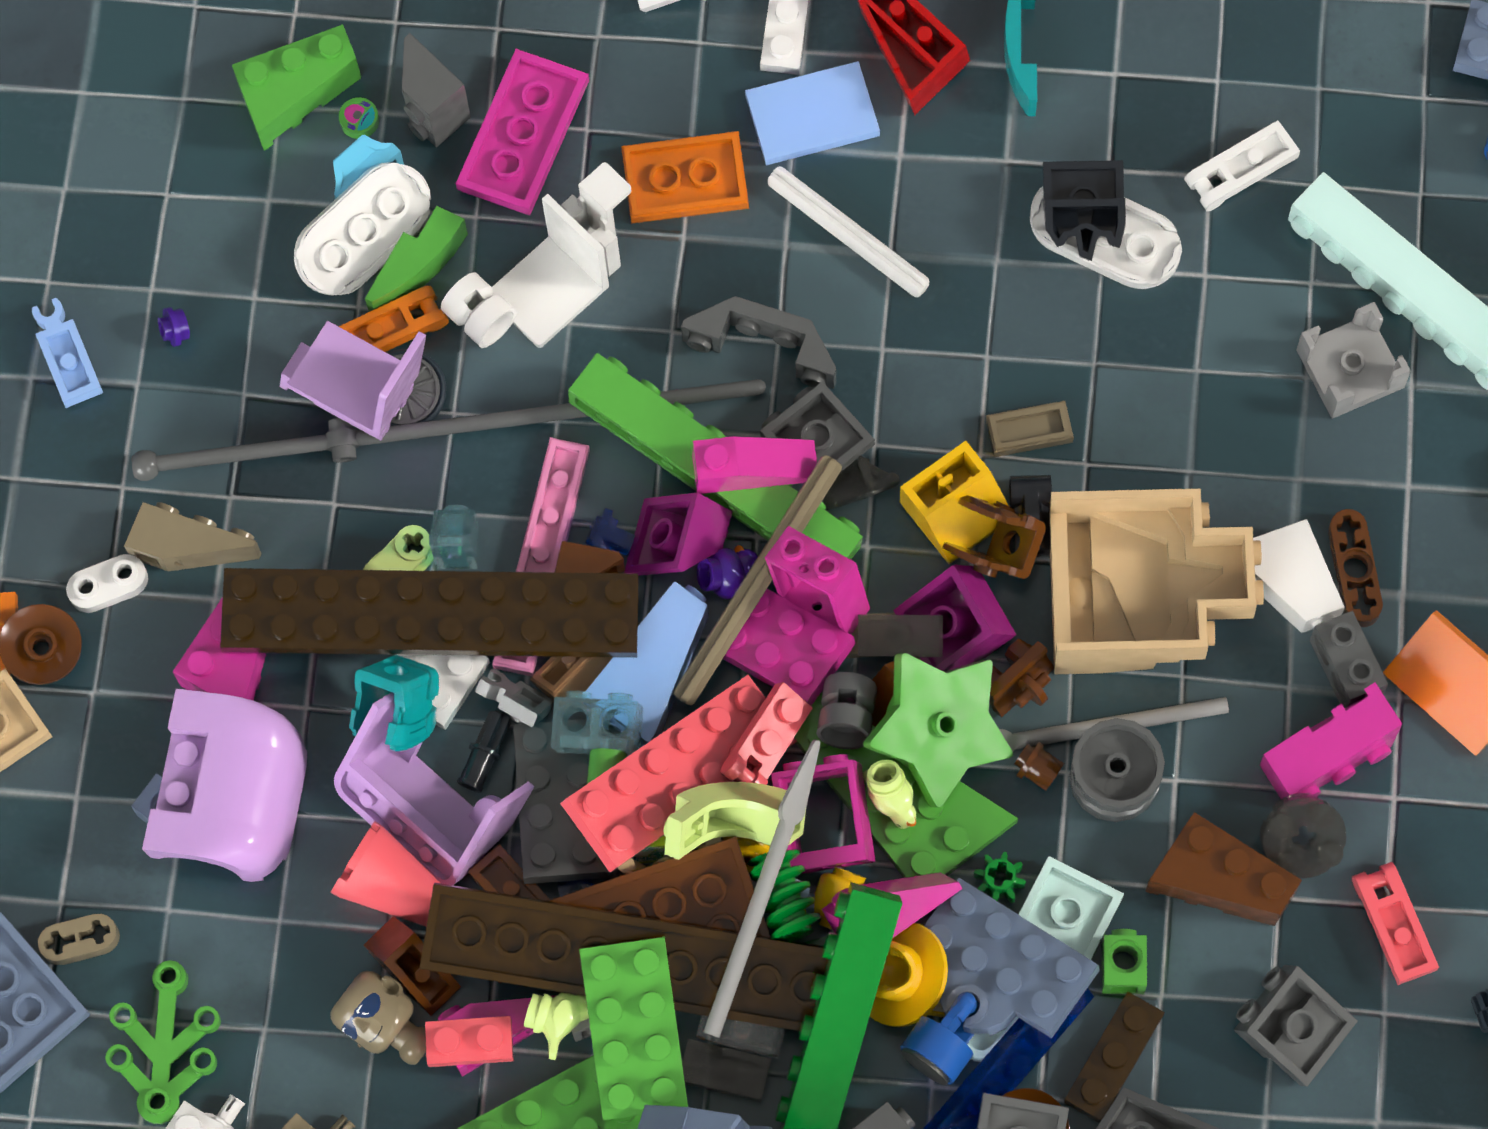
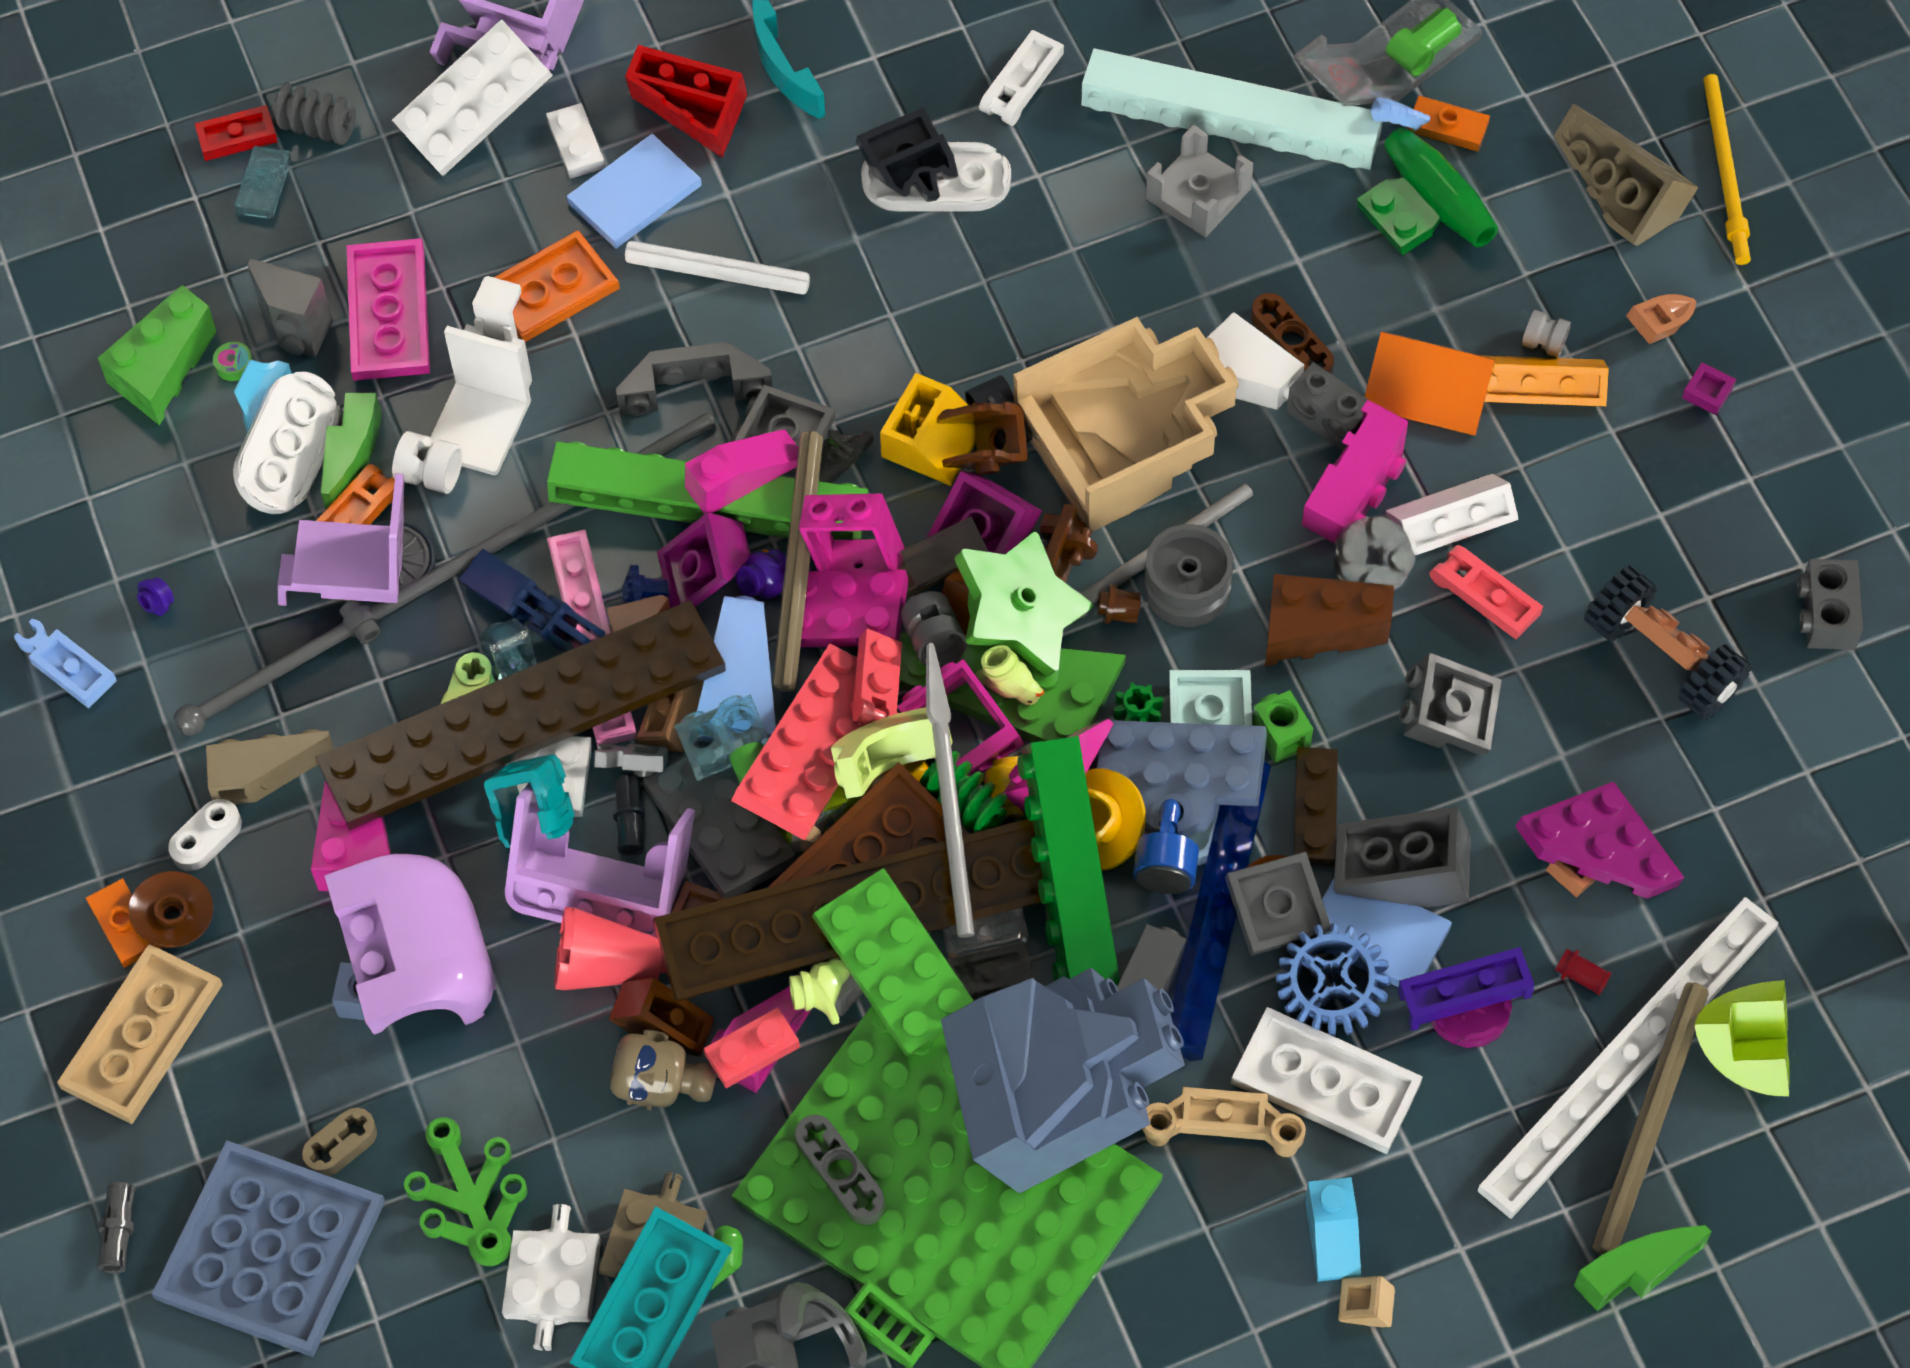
camera: 30 degrees left, 10 degrees down
dark tan tile [986,401,1074,457] -> none
none -> dark blue arm [459,548,606,653]
none -> white panel [1386,474,1519,557]

